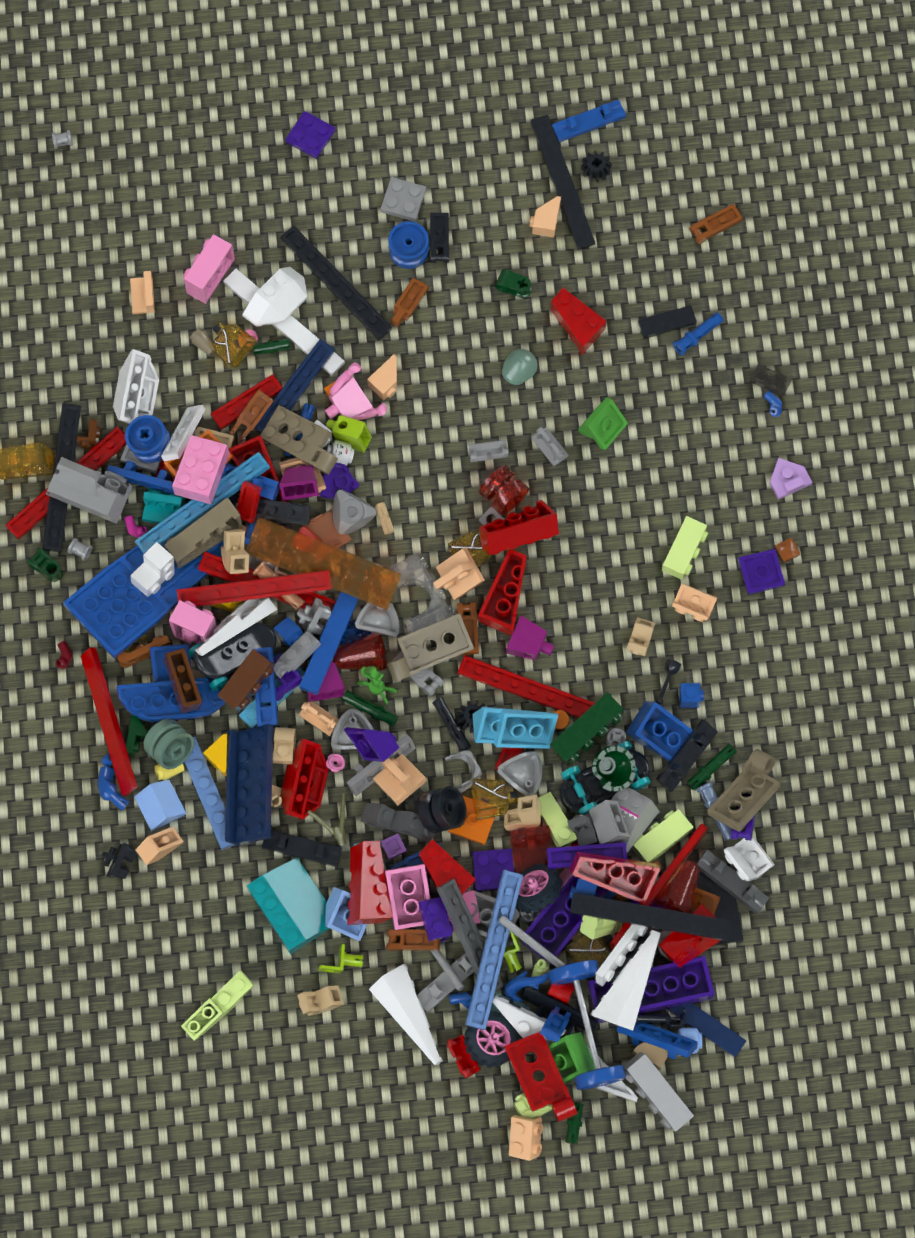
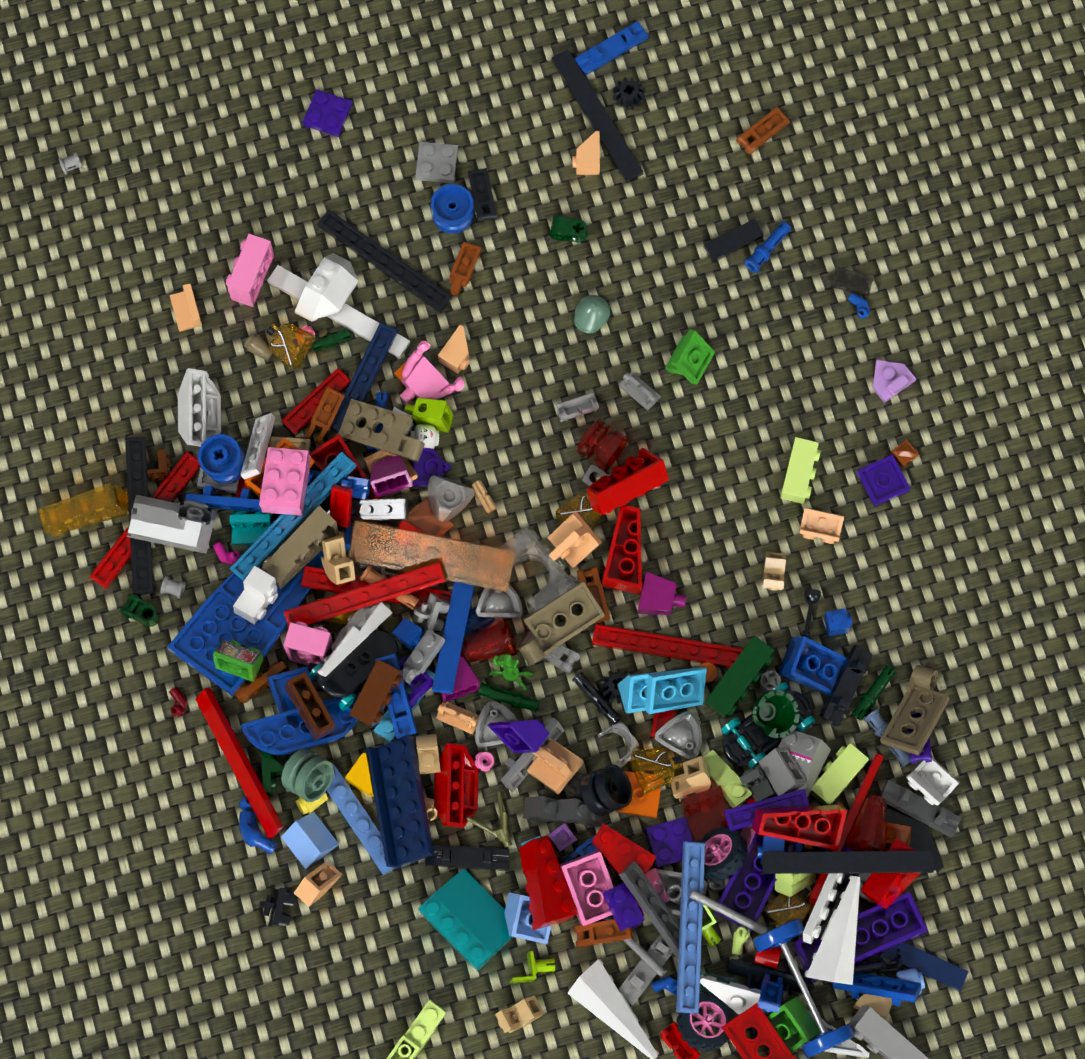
camera: 10 degrees left, 0 degrees up
blue piece [504,971,550,1006] -> none
red wedge [551,288,606,355] -> none
none -> bright green slope [213,640,263,682]

